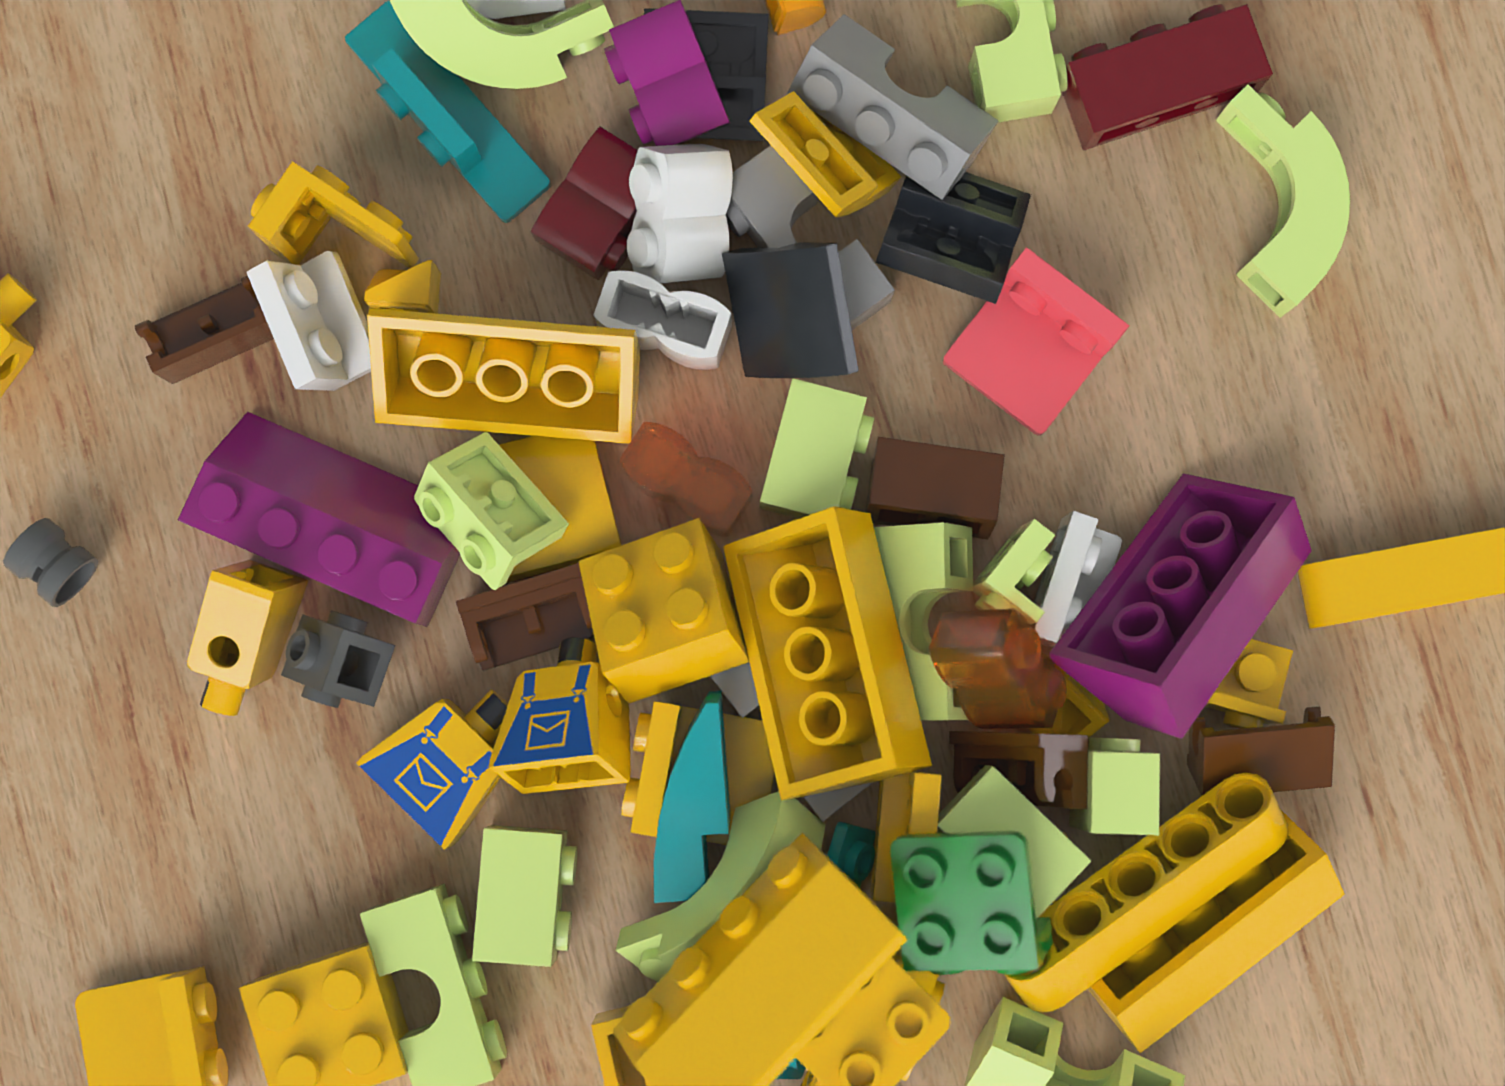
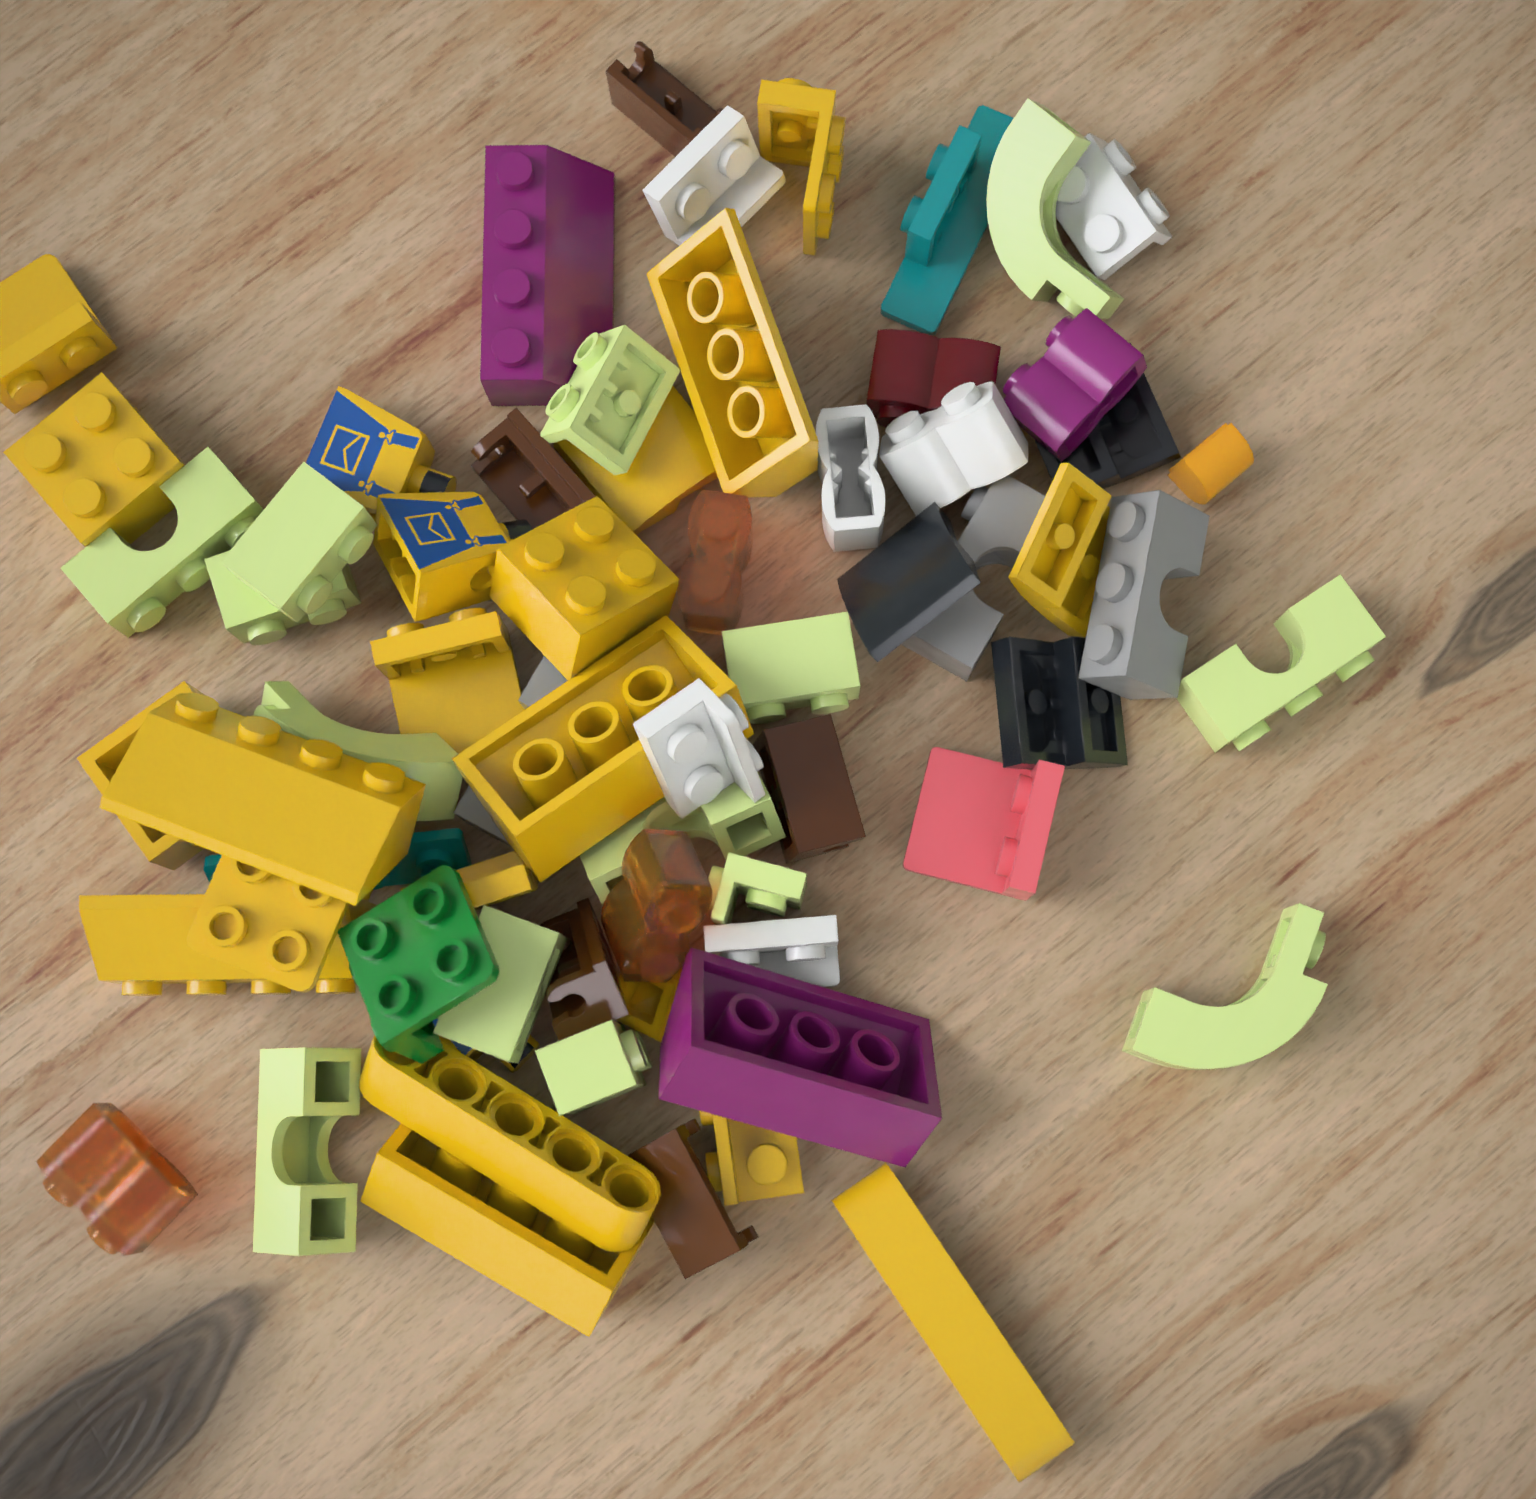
camera: 75 degrees right, 5 degrees down
dark grey wheel [3,518,98,607] -> none
yellow torso [187,560,309,716] -> none
dark grey brick [281,610,395,708] -> none
yellow slope [364,260,441,314] -> none
teal slope [654,690,731,903] -> none
dark red brick [1062,4,1273,151] -> none
none -> yellowish green brick [221,462,378,624]
none -> white bracket [633,678,766,819]

